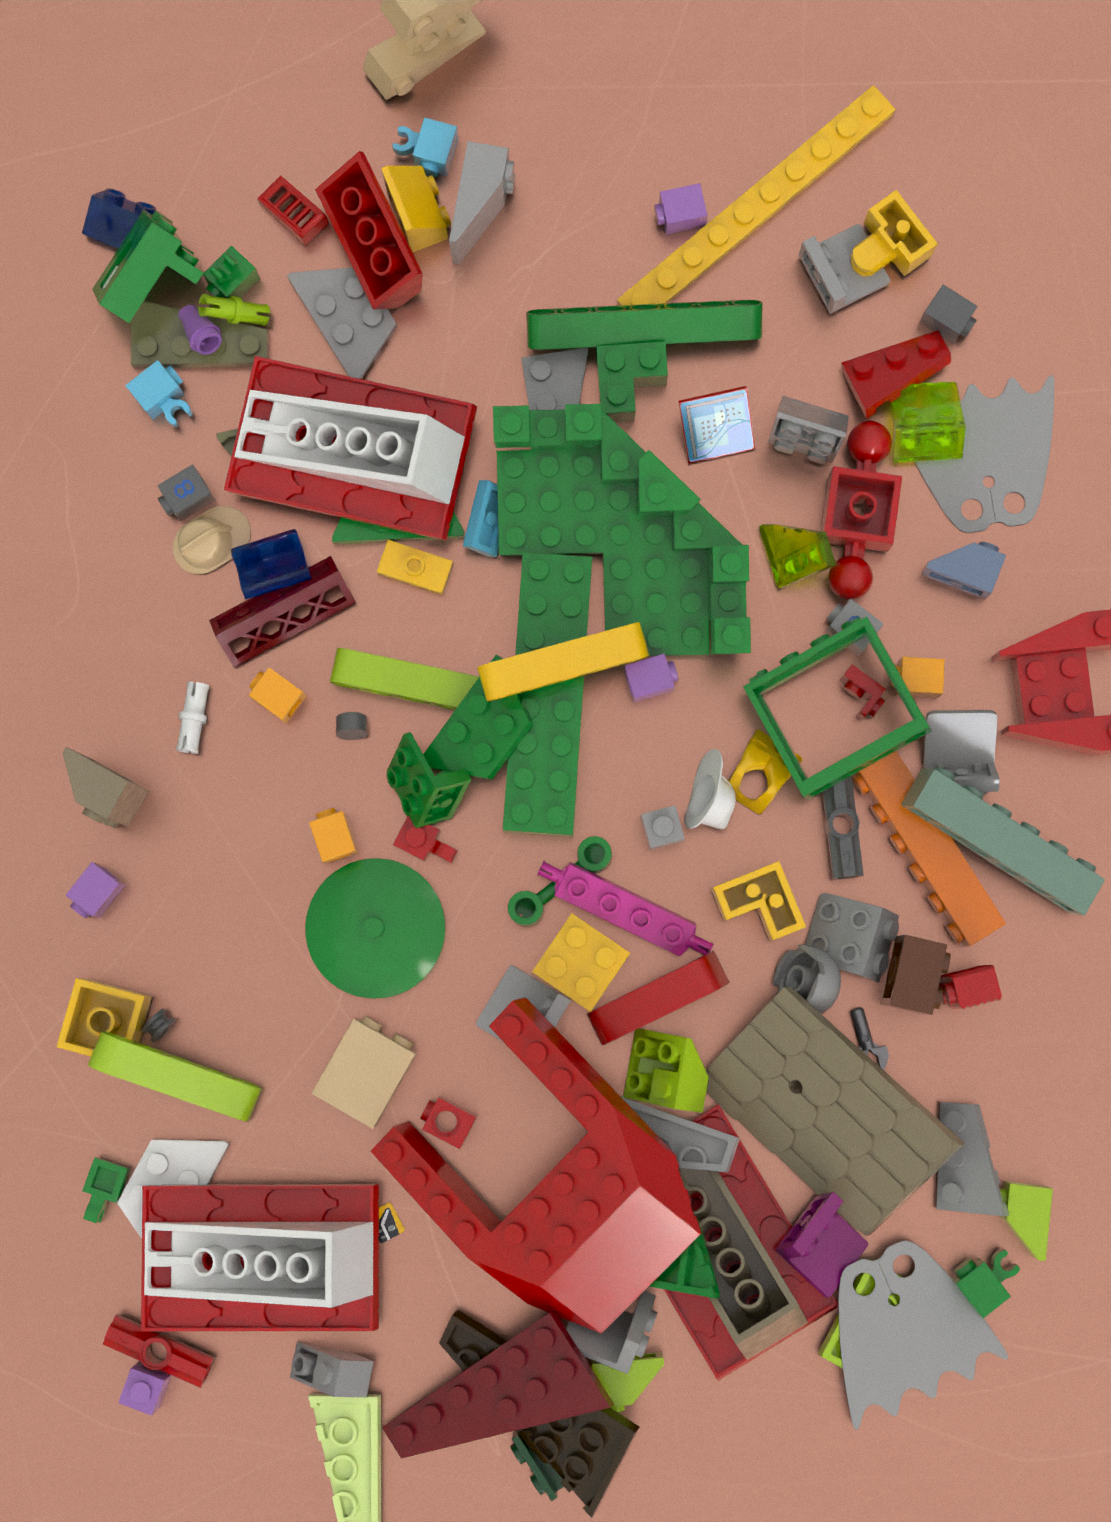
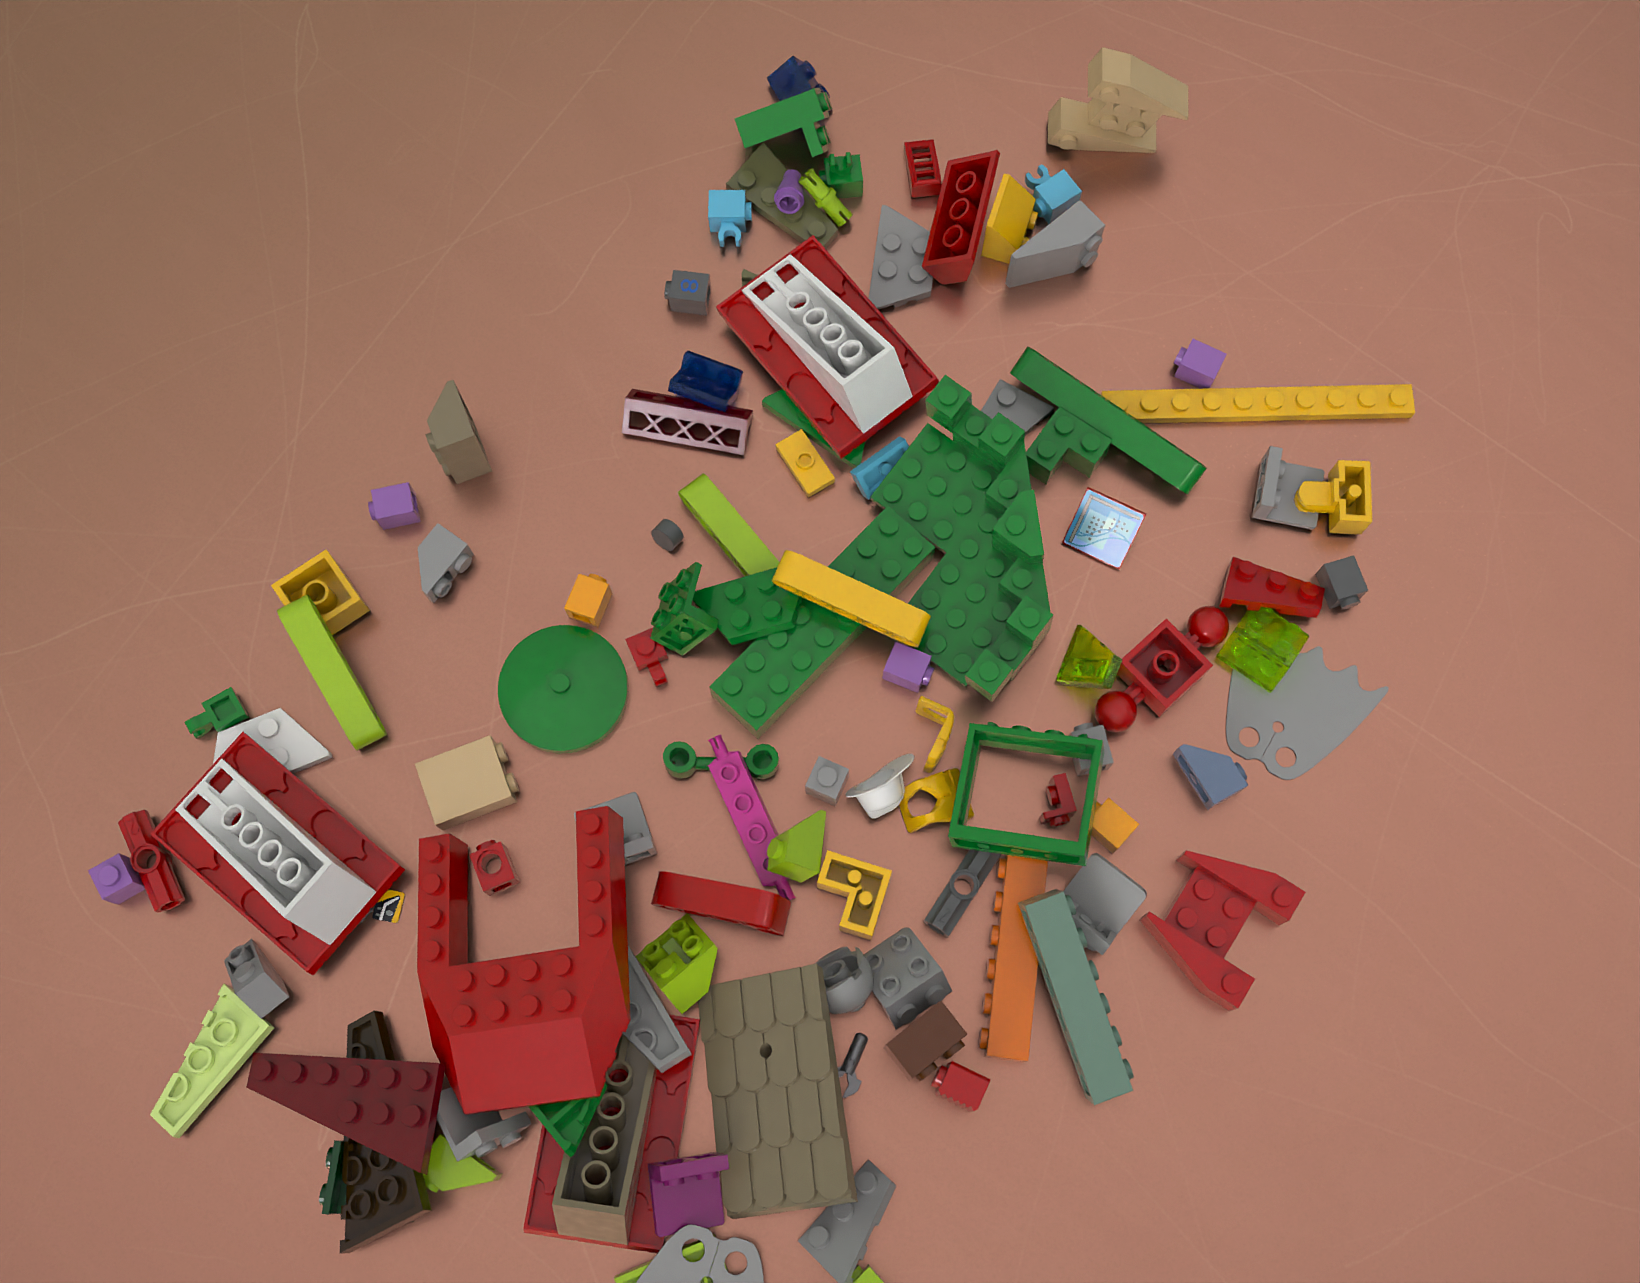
camera: 35 degrees right, 10 degrees down
dark grey bush [141,1008,176,1043] -> none
tan piece [173,506,251,574] -> none
white pin [176,681,210,754] -> none
light orange brick [248,668,306,724] -> none
yellow brick [532,913,630,1012] -> none
light grey slope [768,396,849,464] -> none
none -> light grey slope [418,523,474,603]
none -> lime slope [767,810,826,883]
none -> yellow piece [915,696,954,773]

